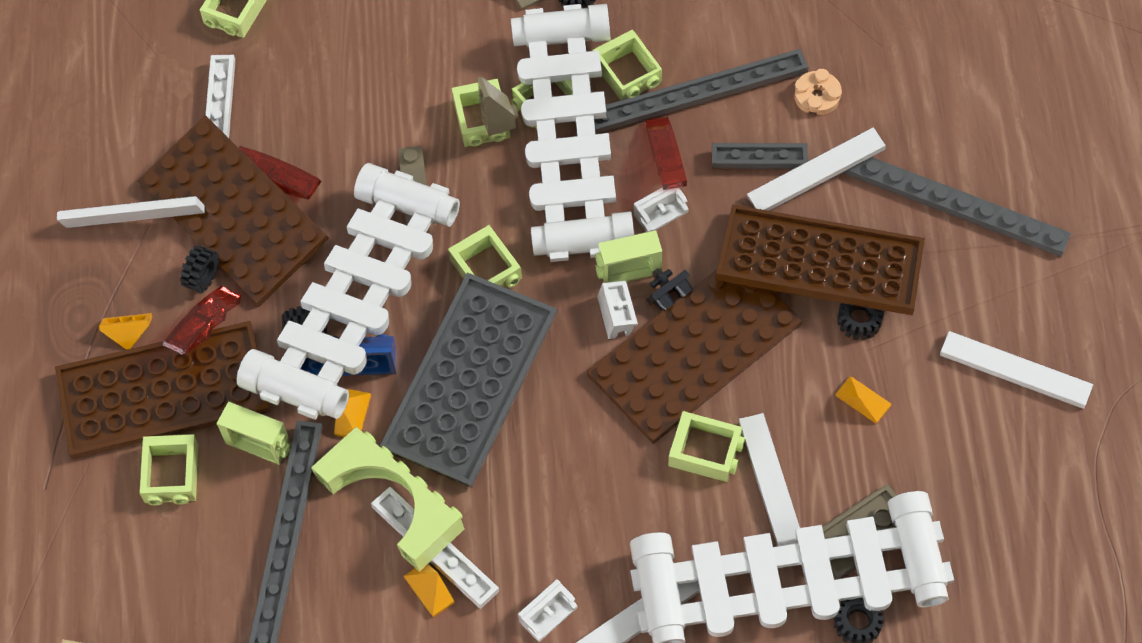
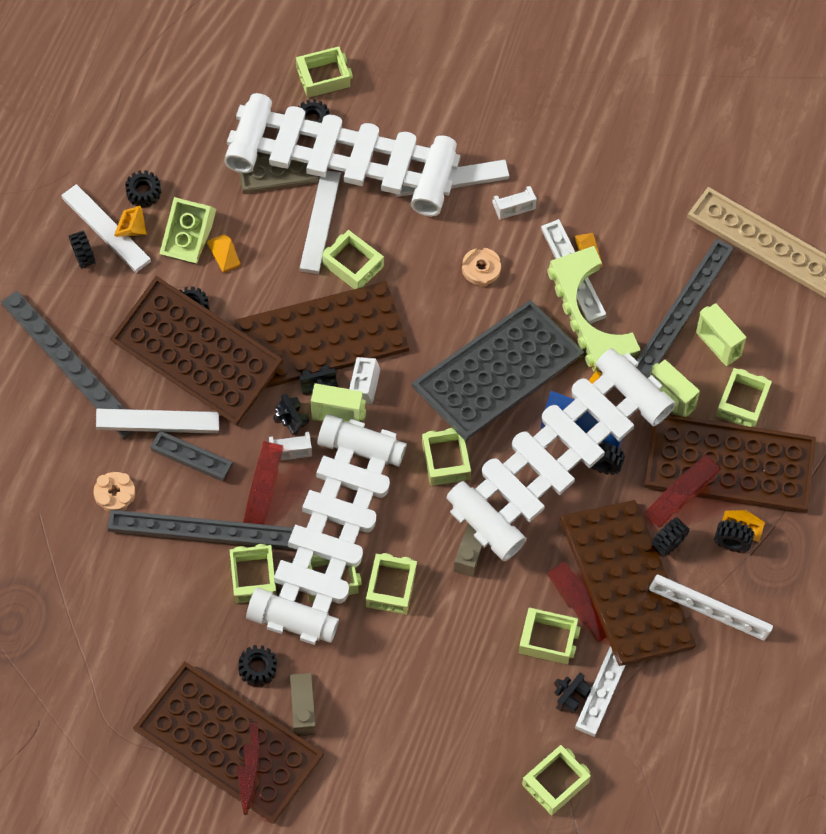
camera: 160 degrees left, 0 degrees up
dark tan slope [477,77,518,136] -> none
none -> black tyre [69,230,96,269]
none -> light orange slope [114,206,147,237]
none -> black tyre [125,170,161,208]
none -> yellowish green slope [160,197,217,264]
none -> black hips [273,394,309,435]
none -> light nougat plate [462,248,501,287]
none -> yellowish green window [519,608,581,665]
none -> black hips [554,672,592,714]
none -> yellowish green window [696,303,747,366]
none -> black tyre [714,520,755,553]

